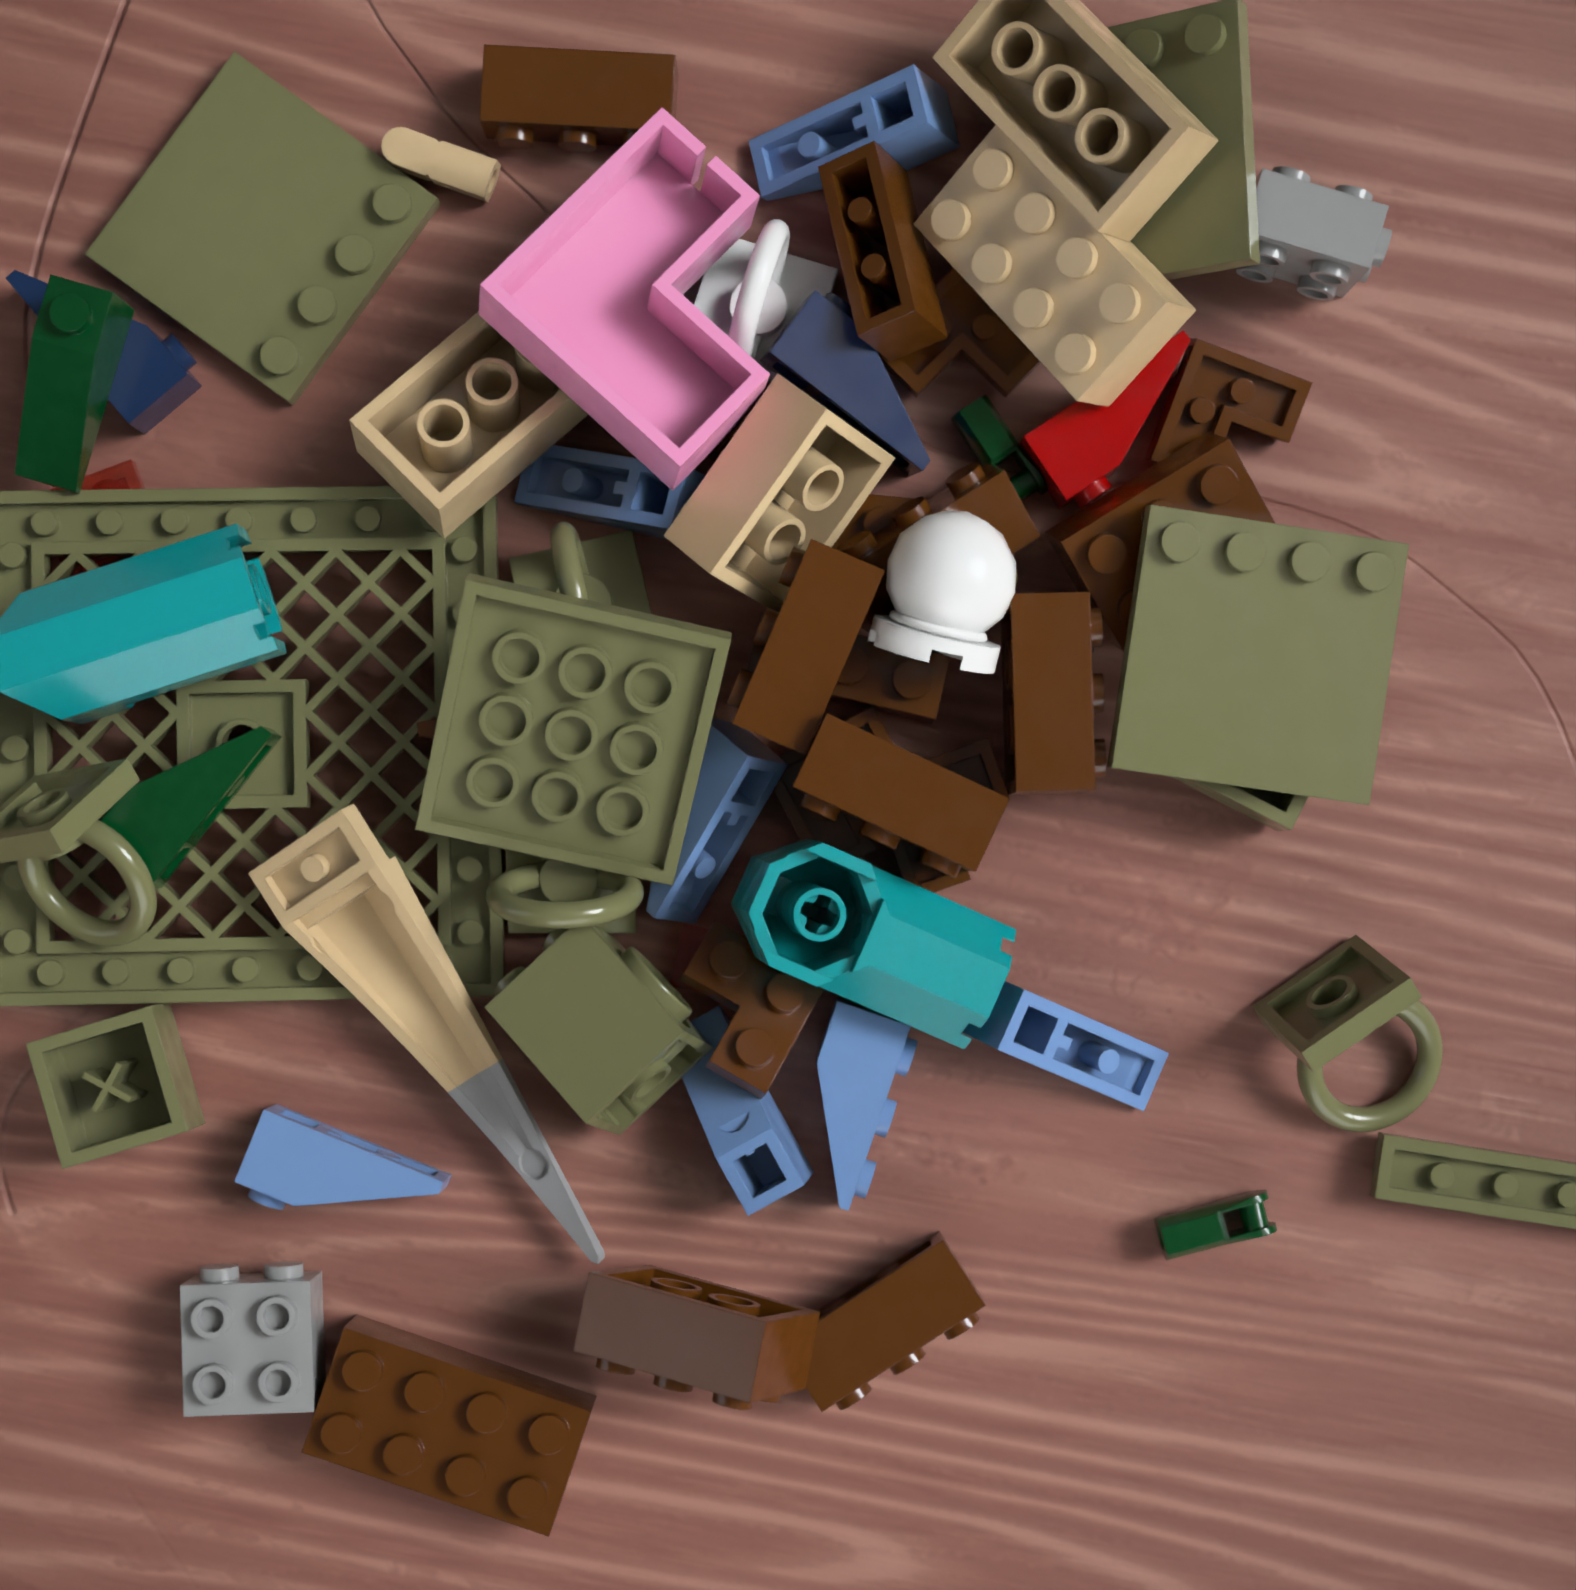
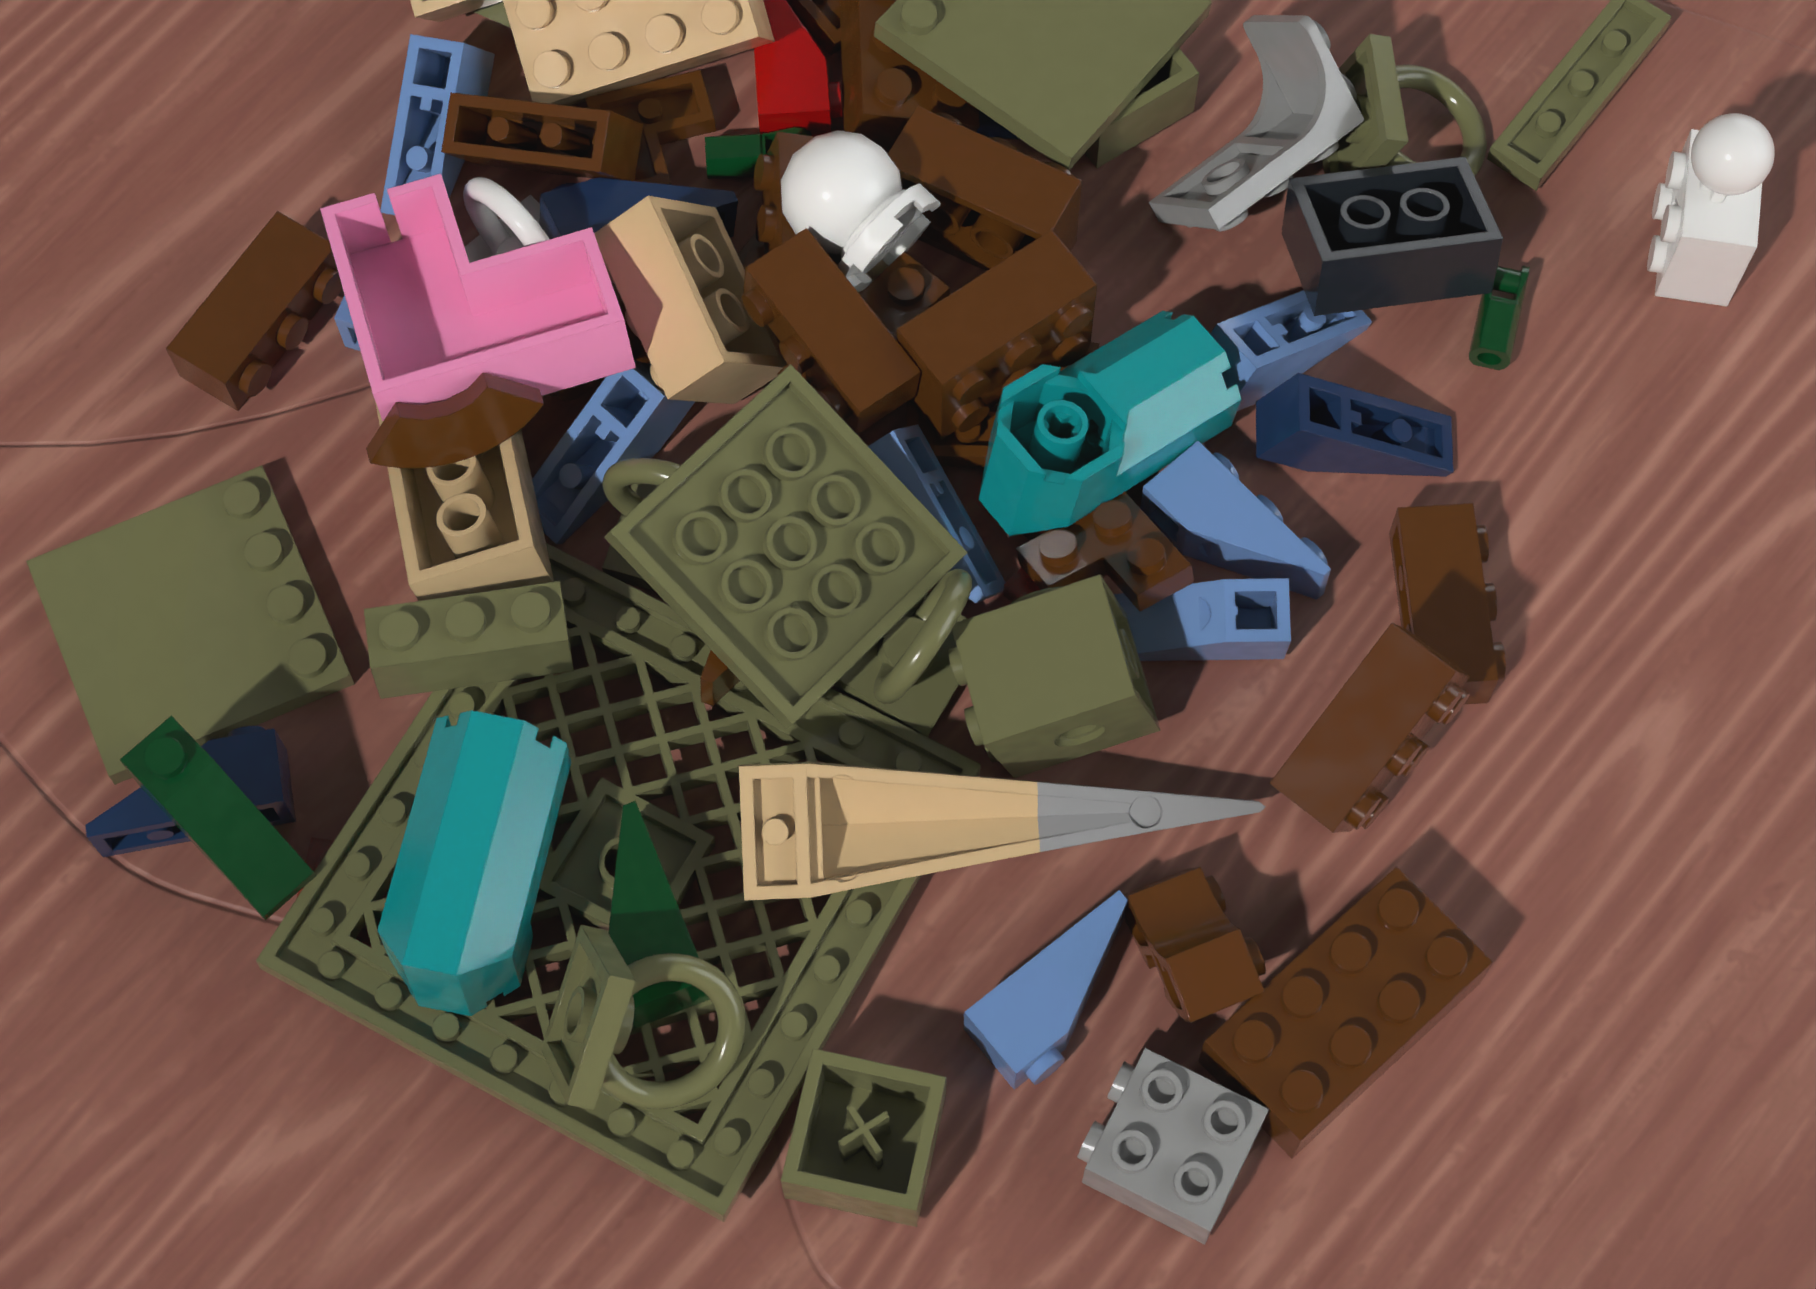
camera: 65 degrees left, 20 degrees down
tan bar [381,127,501,203] -> none
none -> olive brick [364,581,574,699]
none -> reddish brown tile [366,372,544,468]
none -> reddish brown brick [1123,867,1266,1023]
none -> light grey bracket [1149,15,1365,232]
none -> dark blue slope [1256,373,1454,477]
none -> black brick [1281,157,1503,316]
none -> white brick [1647,113,1775,306]

